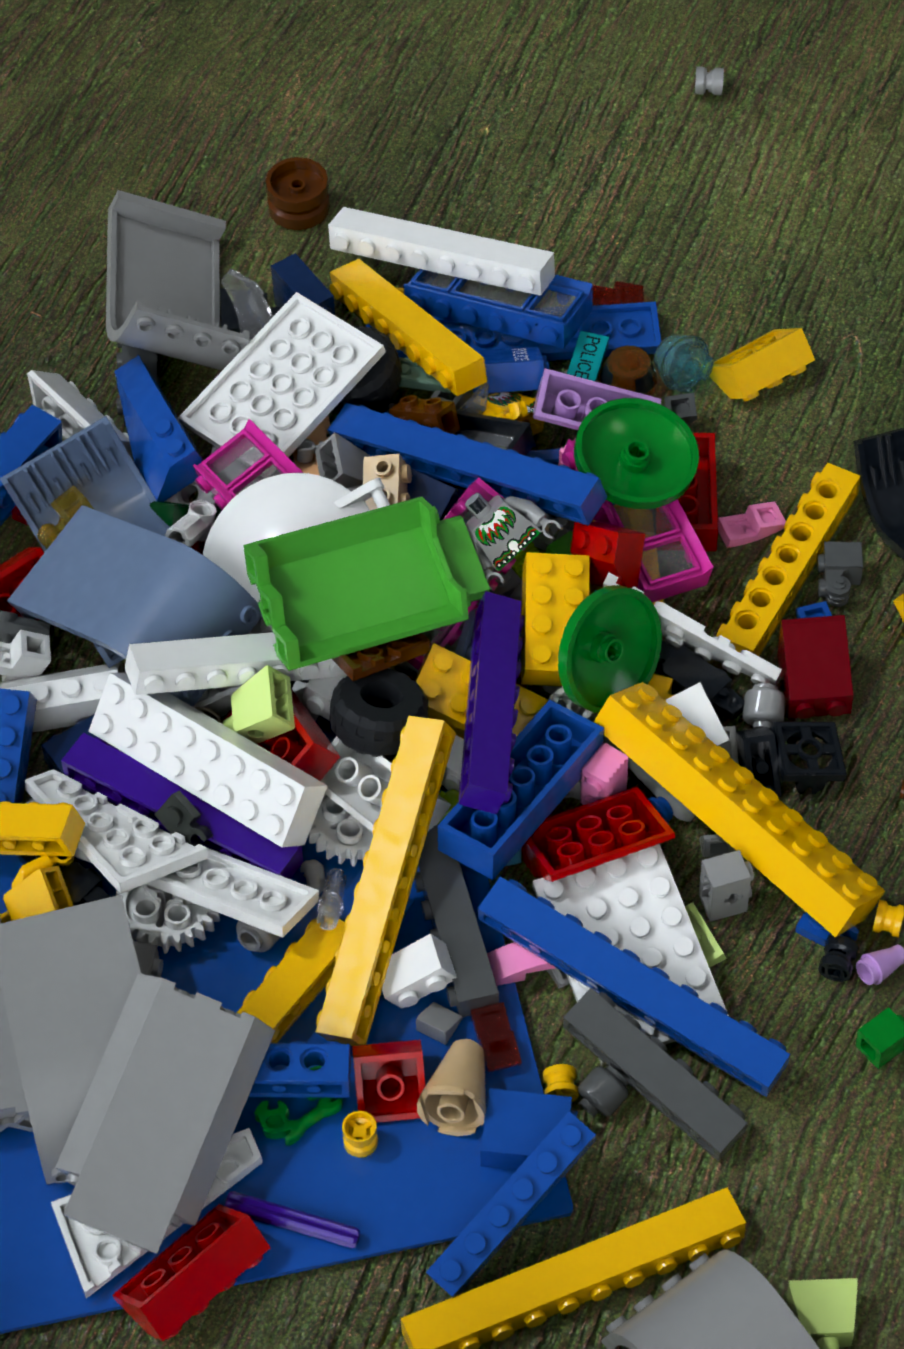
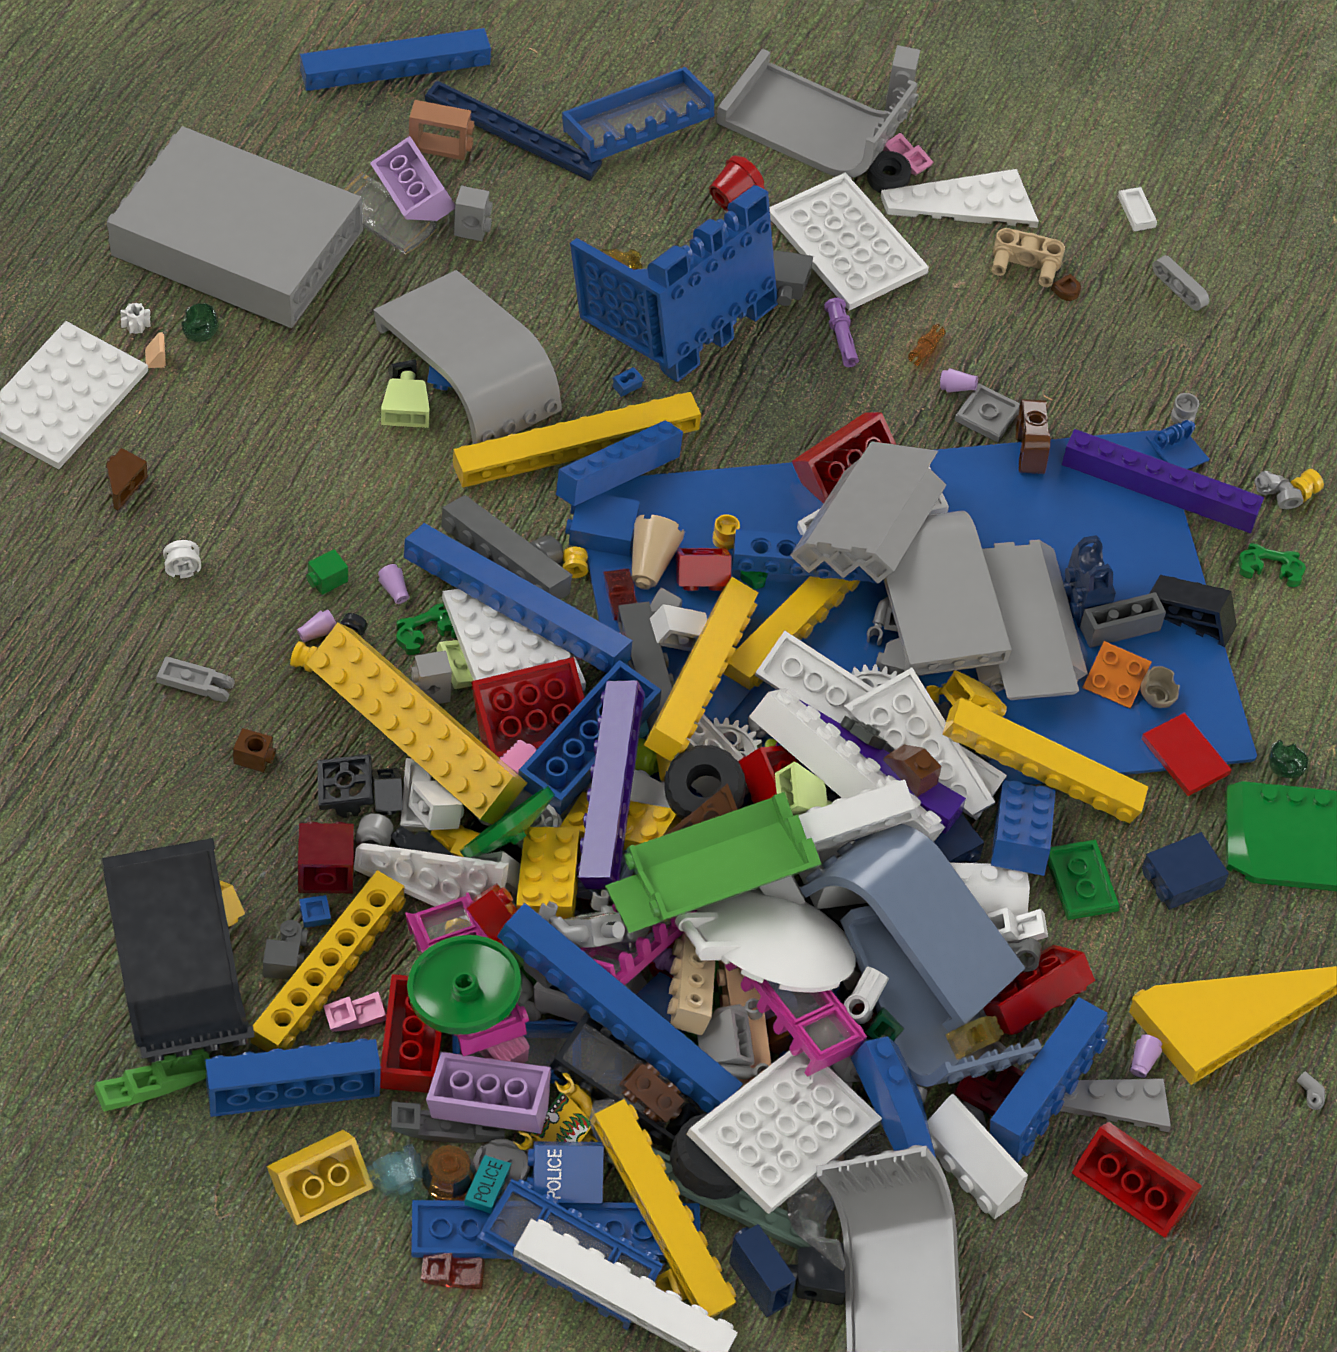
camera: 175 degrees right, 0 degrees up
dark purple axle [225,1191,360,1248] -> none
clear pin [317,869,347,930] -> none
none -> blue brick [205,1038,381,1117]
none -> lavender cone [378,564,410,604]
none -> green helmet [396,603,457,655]
none -> reddish brown slope [883,744,942,797]

